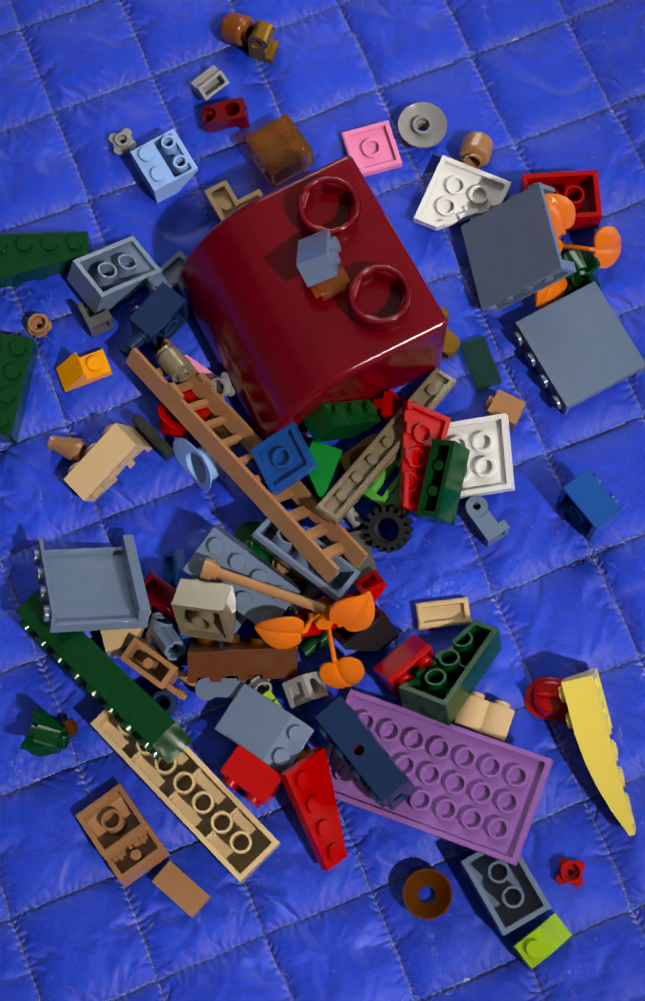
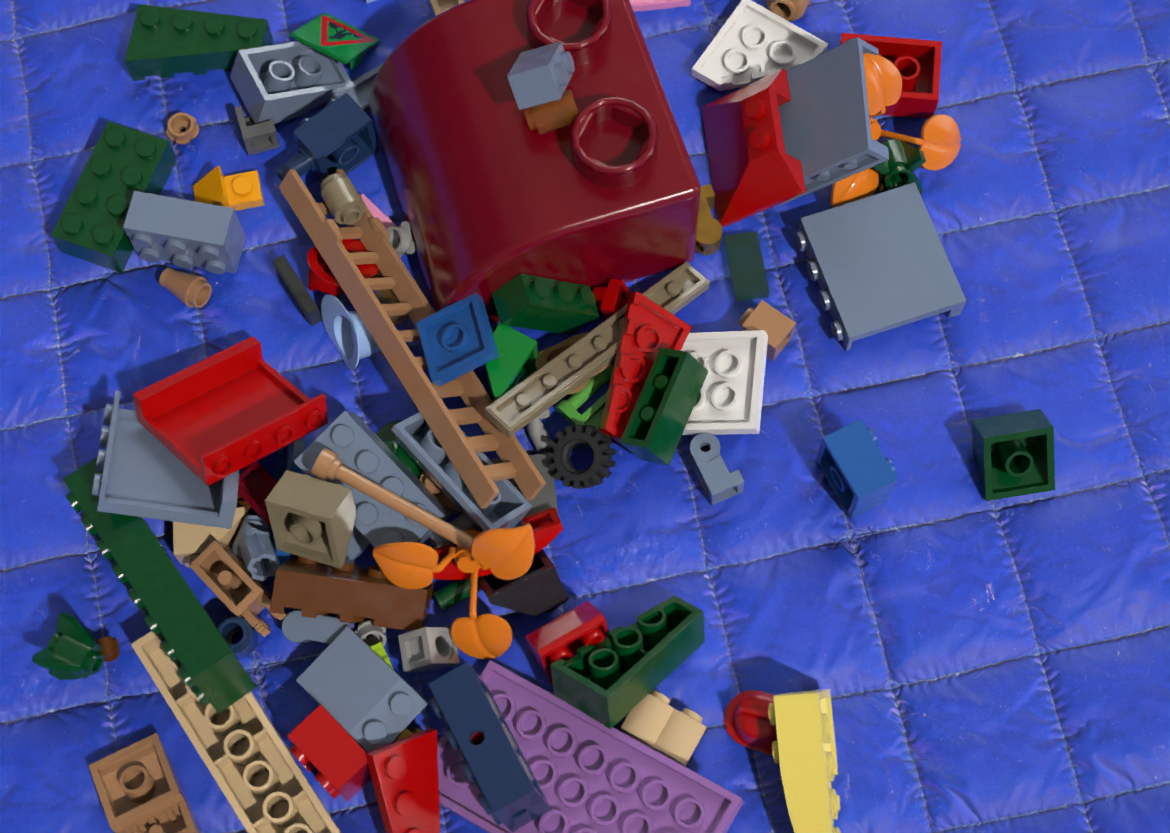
camera: 10 degrees right, 5 degrees down
tan wedge [63,423,154,502] -> none
tan tile [415,597,471,631] -> none
none -> sand blue brick [123,191,246,274]
none -> red panel [133,336,328,486]
none -> green piece [291,12,380,70]
none -> red slope [701,69,806,228]

